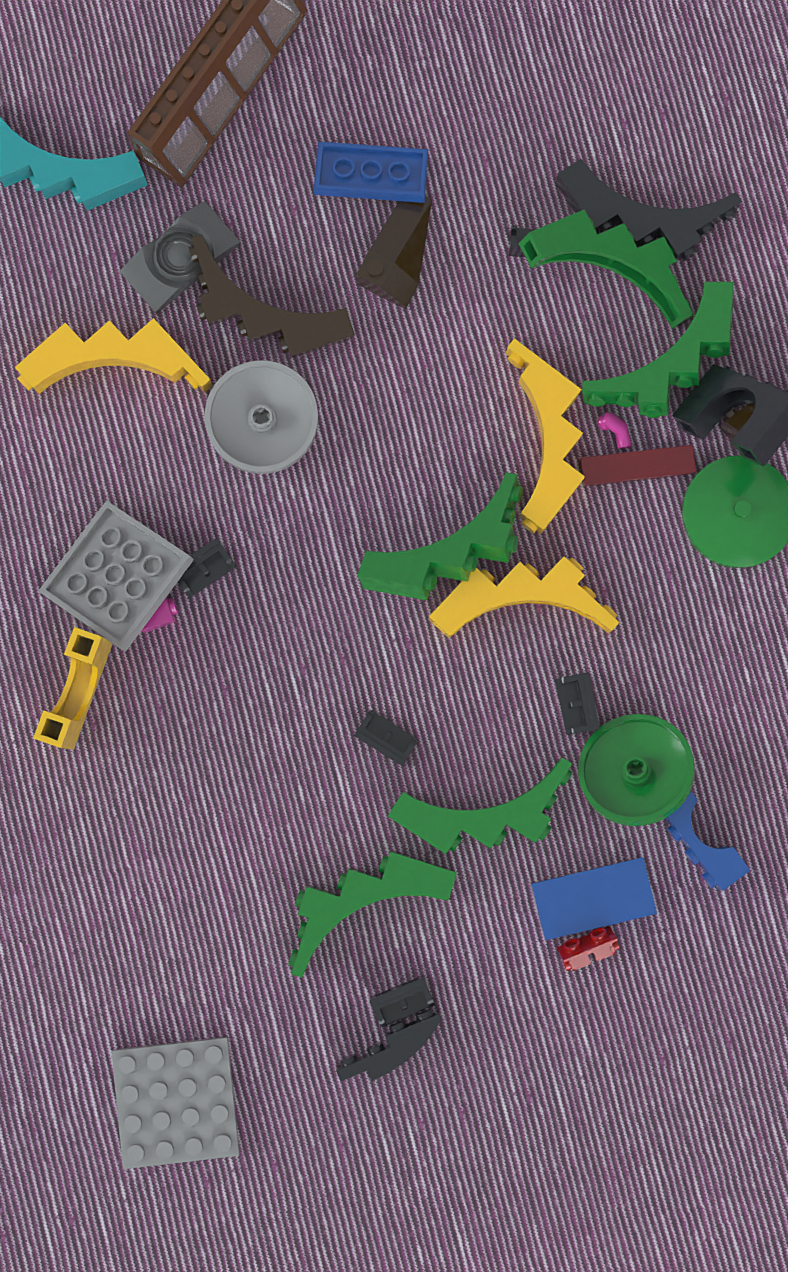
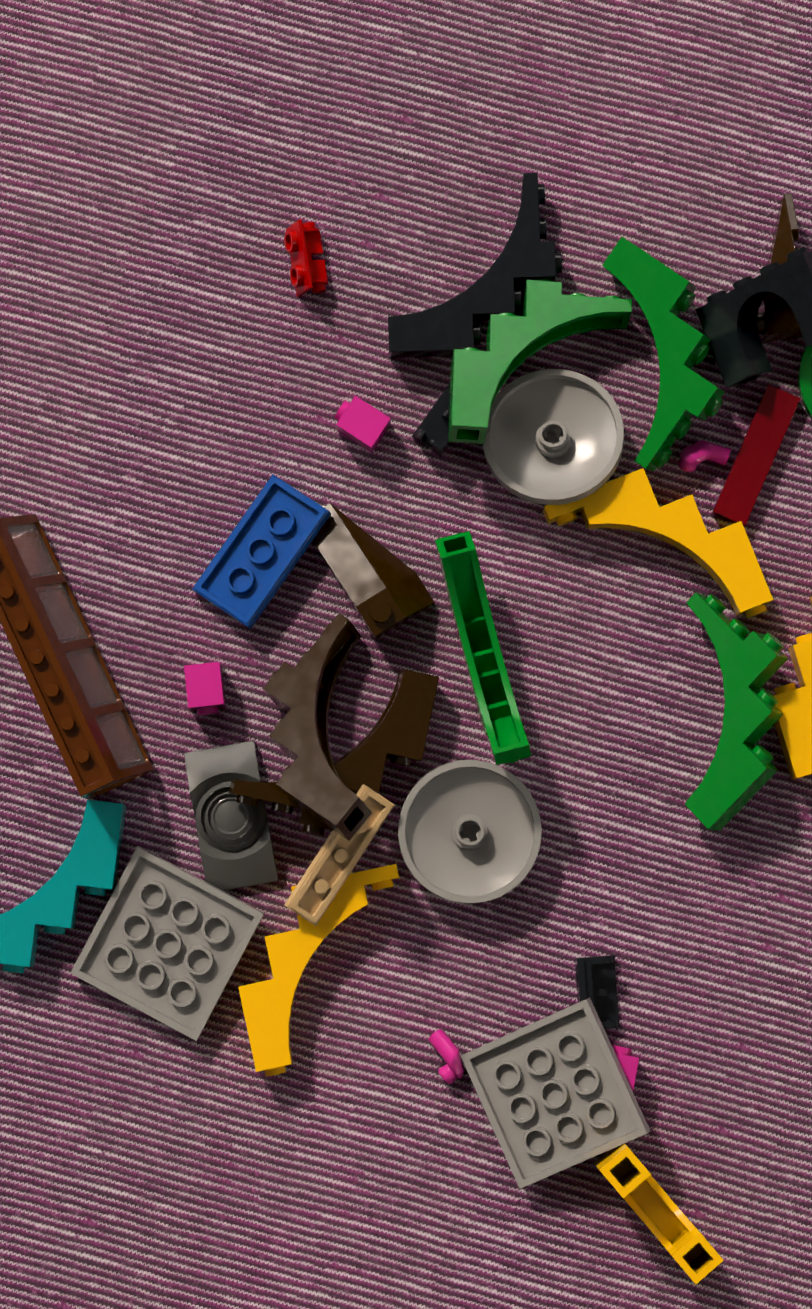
camera: 60 degrees left, 0 degrees up
none -> light grey plate [70,846,265,1041]
none -> dark pink brick [184,662,226,716]
none -> dark brown arch [263,614,372,841]
none -> red hinge [284,219,328,297]
none -> tan tile [284,784,395,926]
none -> dark pink brick [334,396,391,453]
none -> dark pink arm [428,1029,464,1084]
none -> green arch [435,531,531,766]
none -> light grey dish [483,369,624,505]

